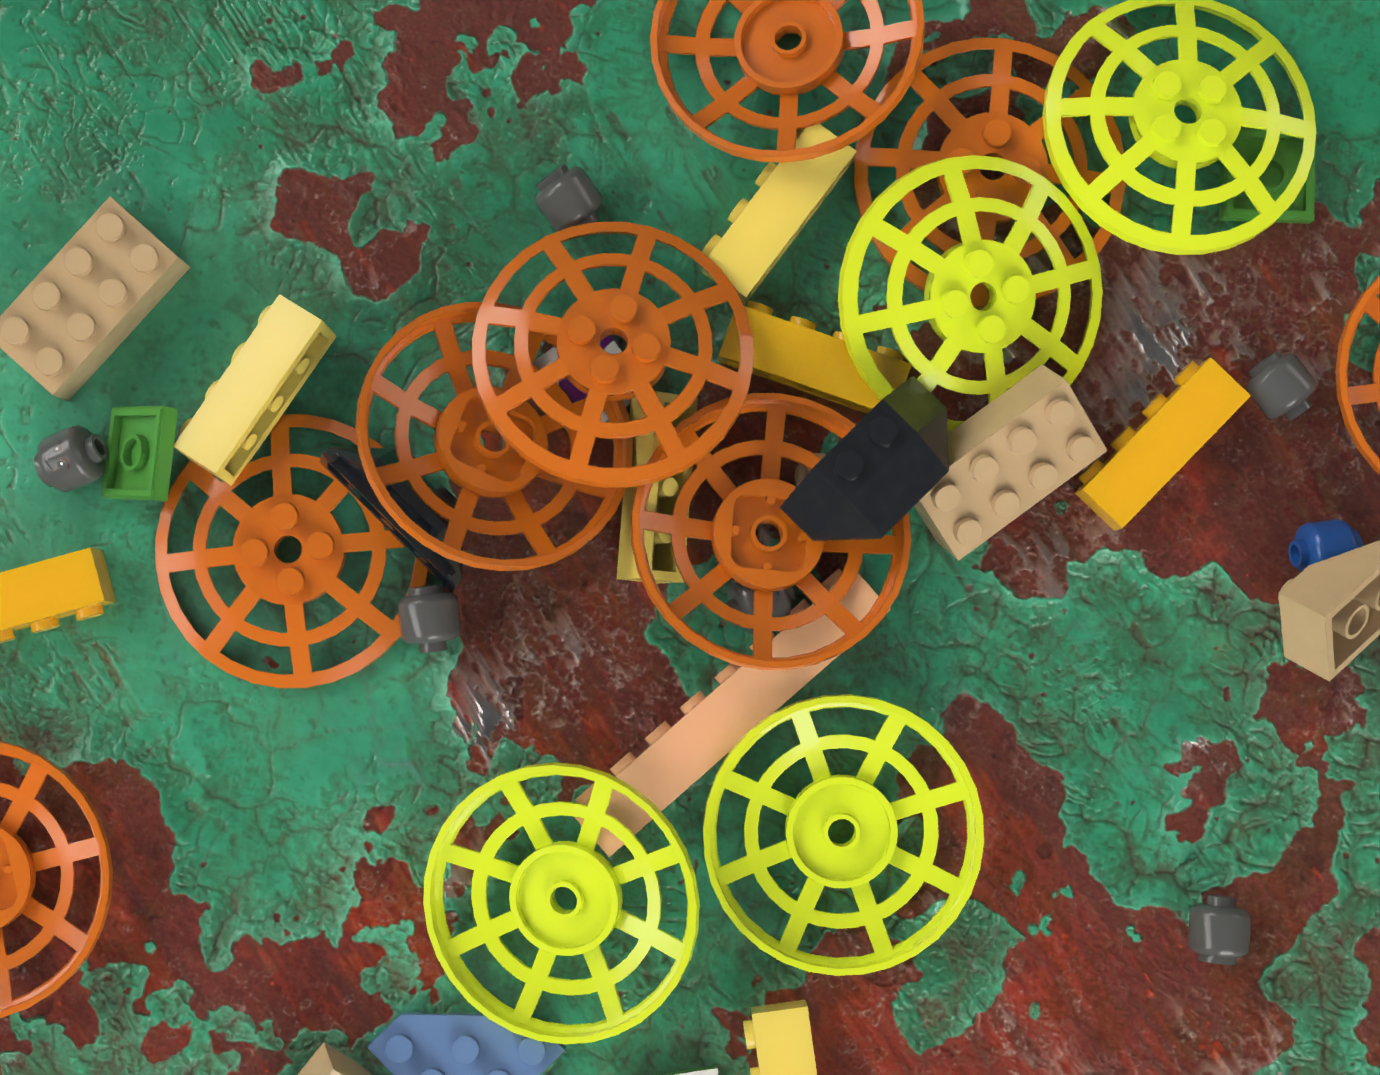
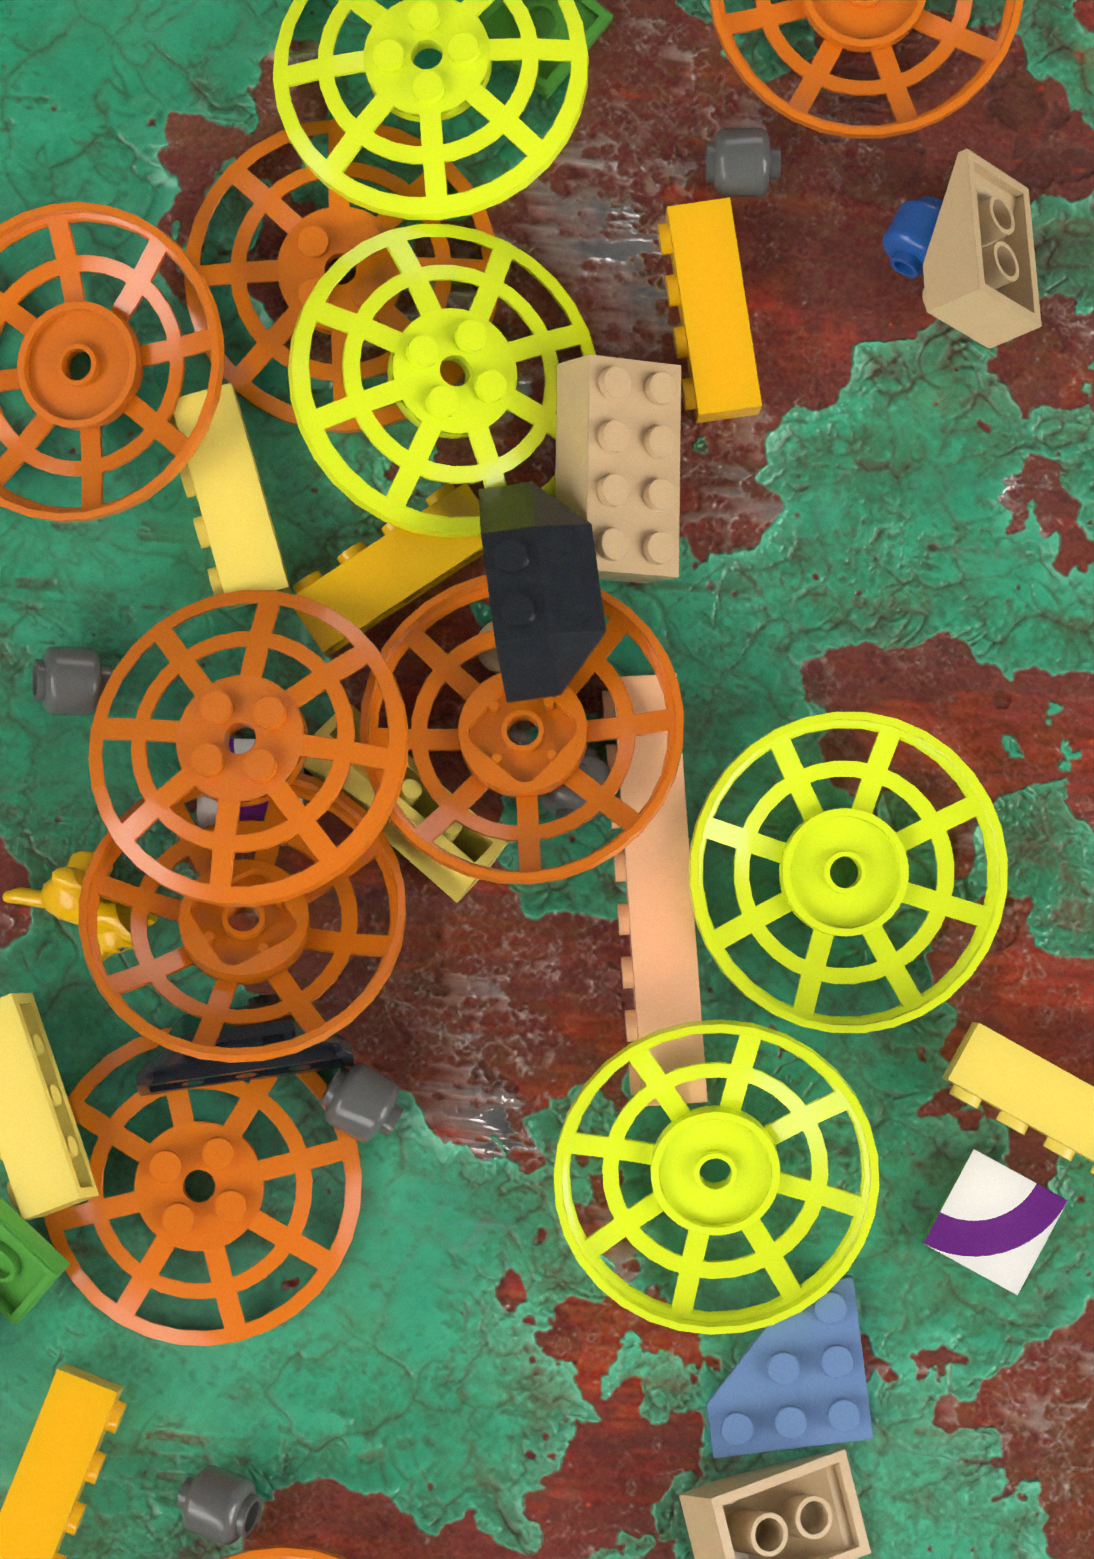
camera: 60 degrees left, 0 degrees up
none -> yellow animal [3,850,158,961]
none -> dark grey head [177,1465,262,1545]

